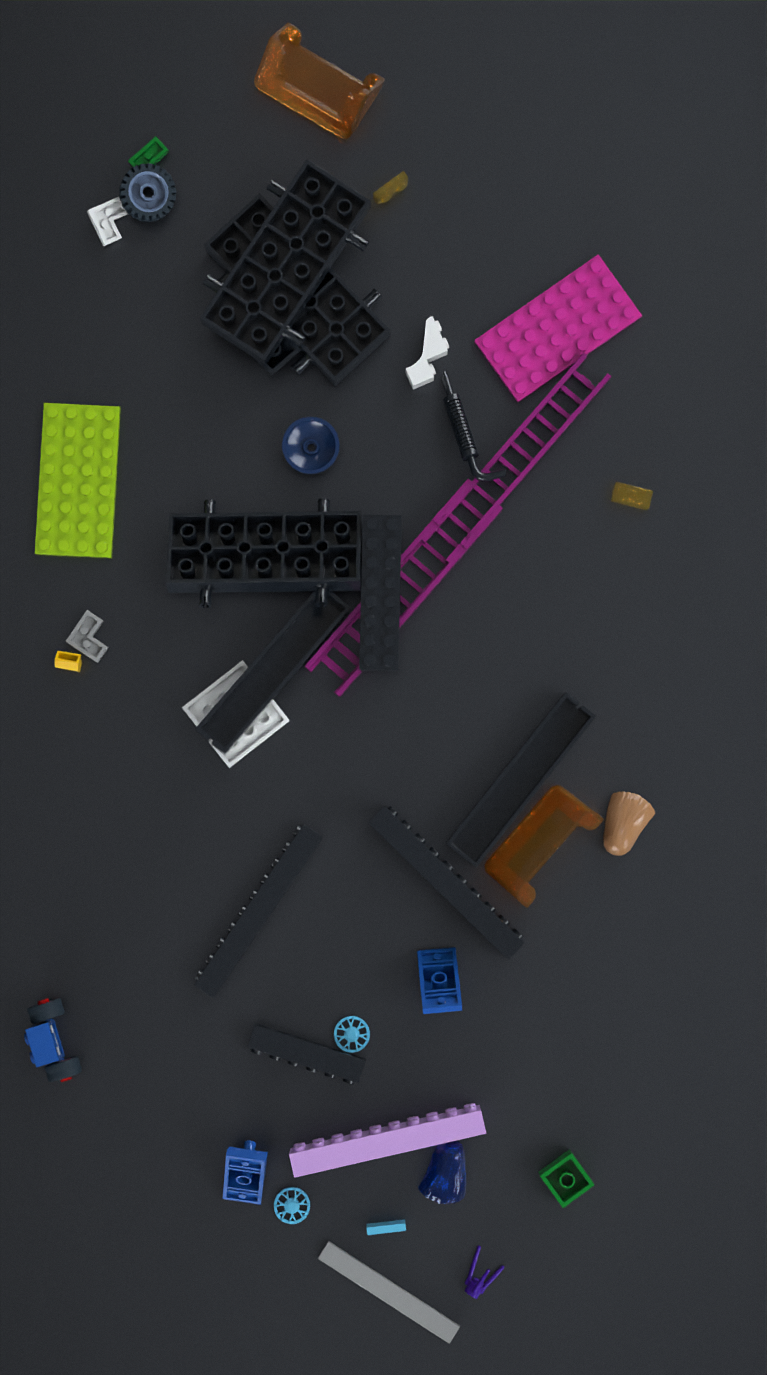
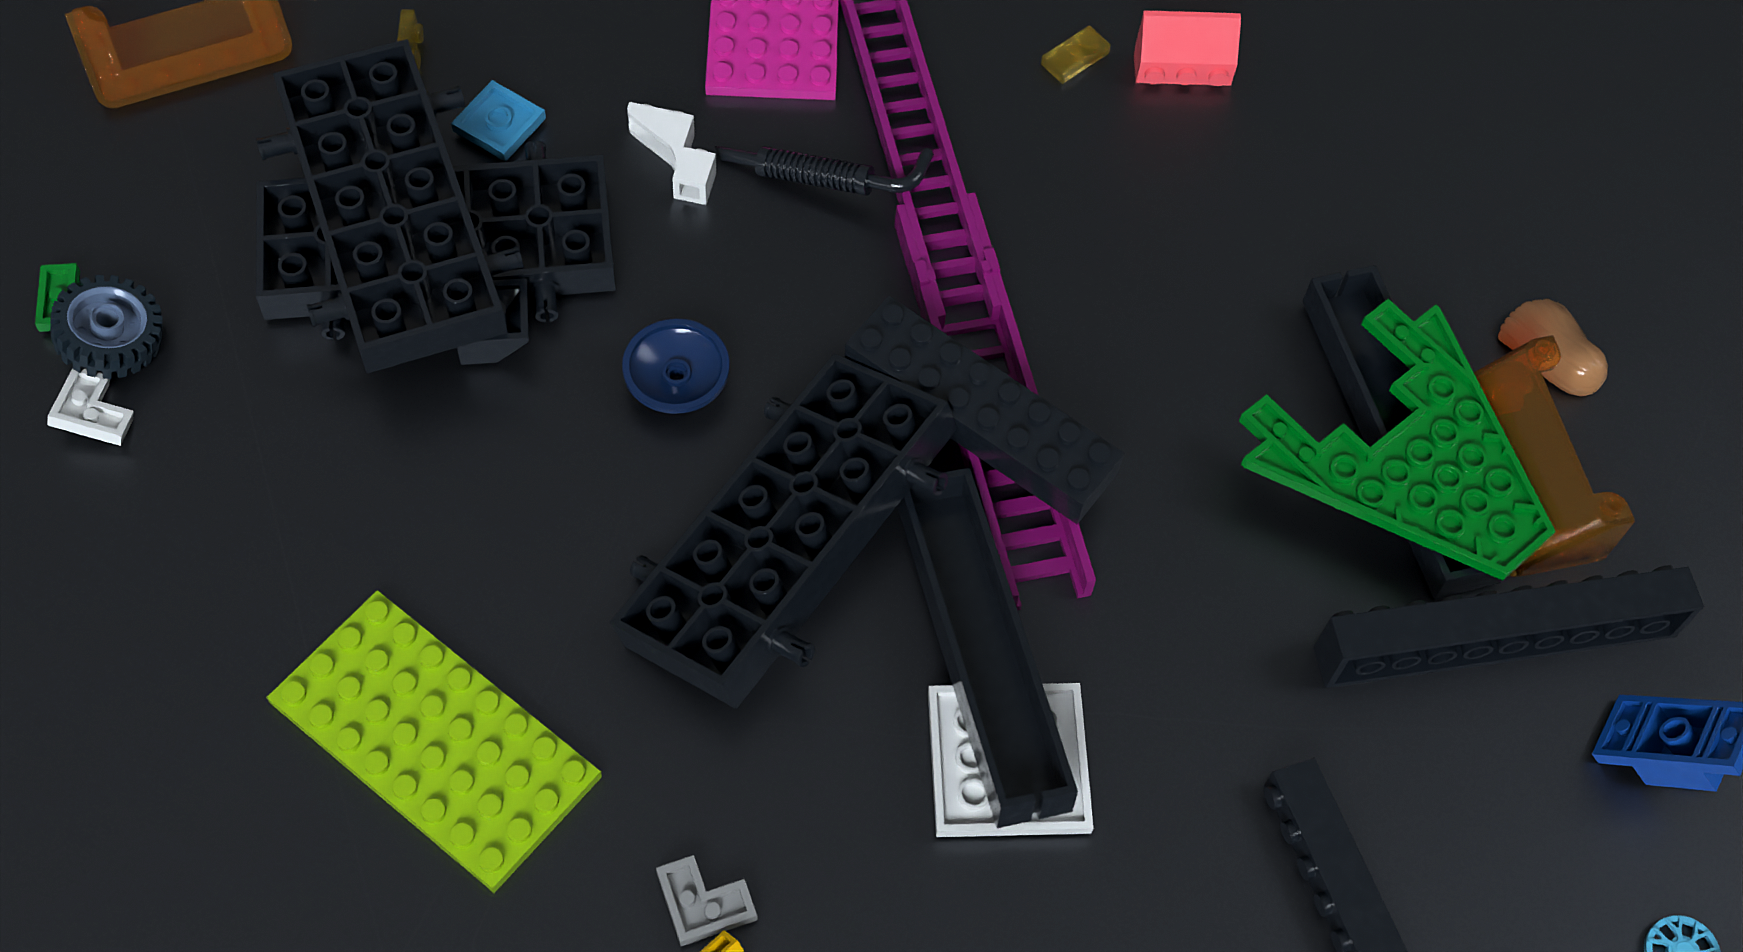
camera: 60 degrees left, 25 degrees down
none -> dark azure plate [451,80,546,162]
none -> coral slope [1134,10,1241,86]
none -> green wing [1239,299,1556,581]

